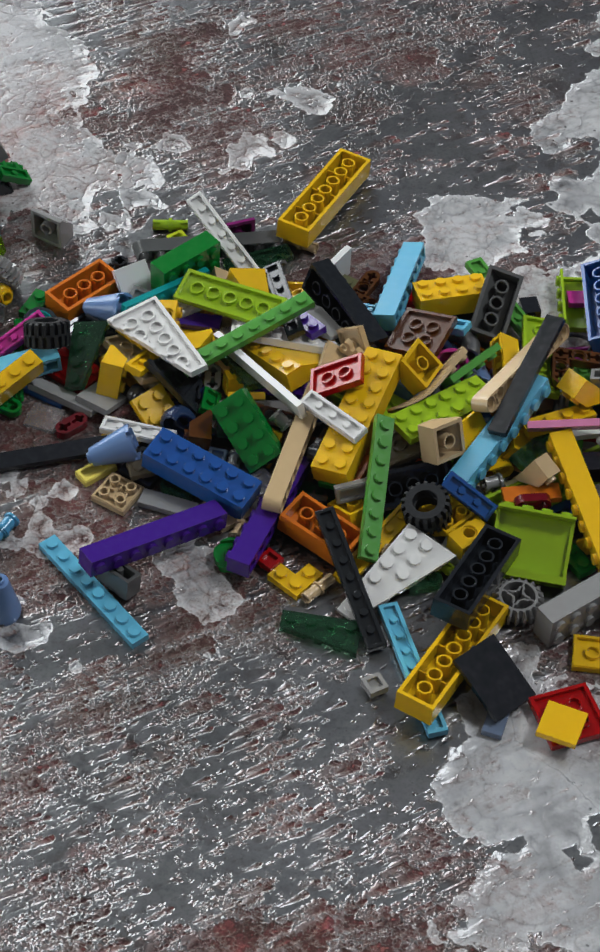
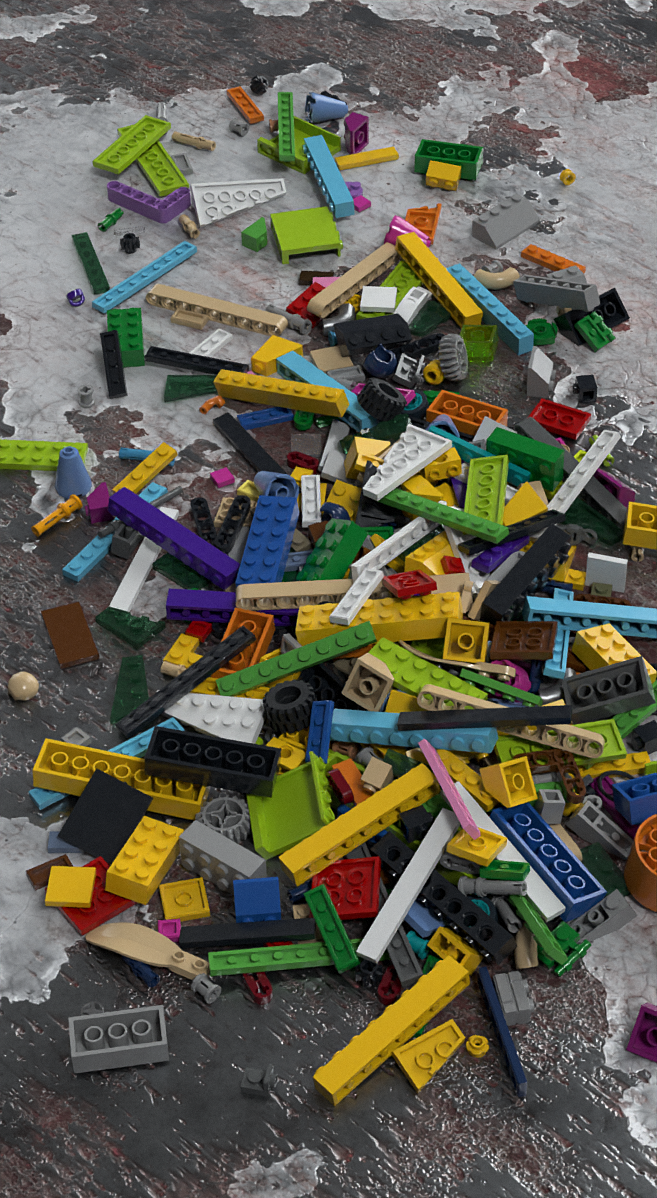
camera: 75 degrees right, 5 degrees down
none -> tan hair [7,672,39,701]
none -> reddish brown tile [26,854,73,891]
none -> light orange pin [31,494,83,537]
none -> reddish brown tile [41,602,99,669]
none -> magenta slope [84,482,114,524]
none -> clear green wing [95,606,166,649]
none -> dark grey bar [98,486,183,538]
none -> yellow brick [105,816,184,905]
none -> white tile [108,507,179,617]
none -> yellow plate [112,442,178,494]
none -> clear green plate [152,552,212,590]
none -> black beam [190,497,217,547]
none -> dark pink tile [210,467,235,488]
none -> black beam [215,495,251,554]
none -> yellow tile [290,466,313,483]
none -> red plate [440,555,466,574]
none -> red plate [528,398,591,440]
none -> black brick [572,375,598,403]

